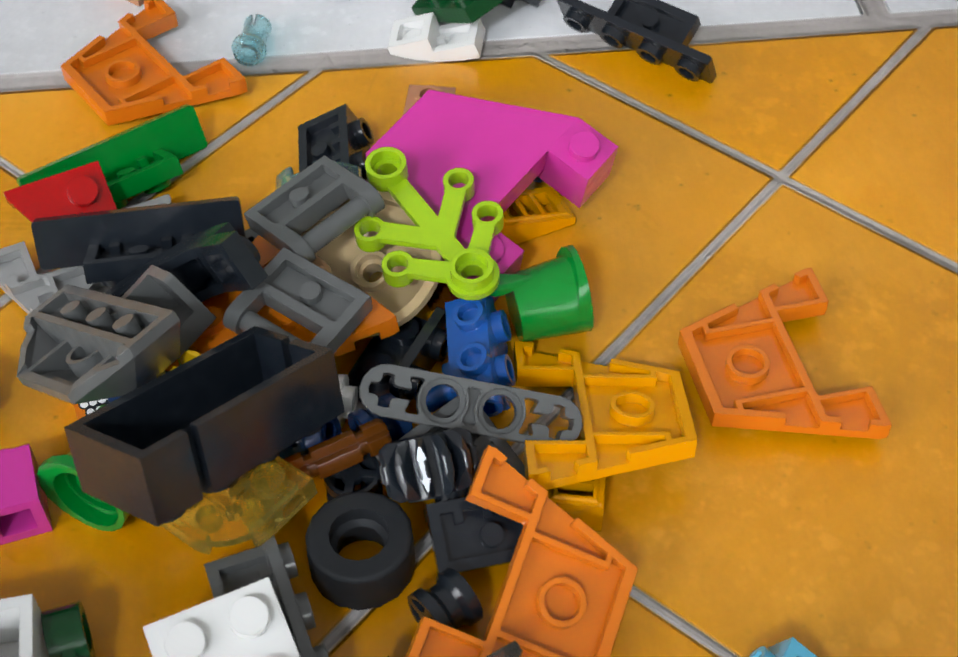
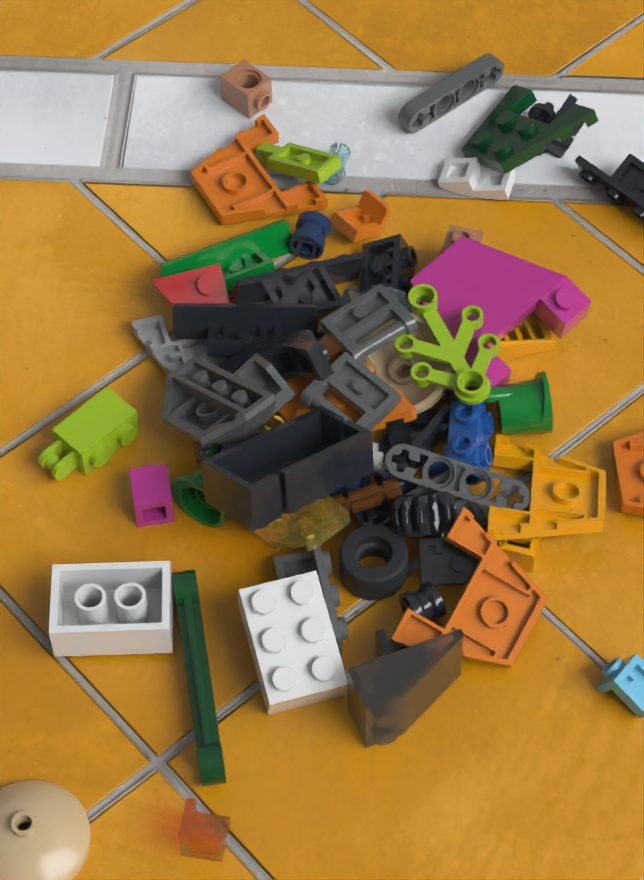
camera: 10 degrees right, 5 degrees up
none -> black bracket [231,252,365,318]
none -> lime hinge [255,142,342,184]
none -> dark blue wheel [290,211,331,260]
none -> orange bracket [330,190,391,242]

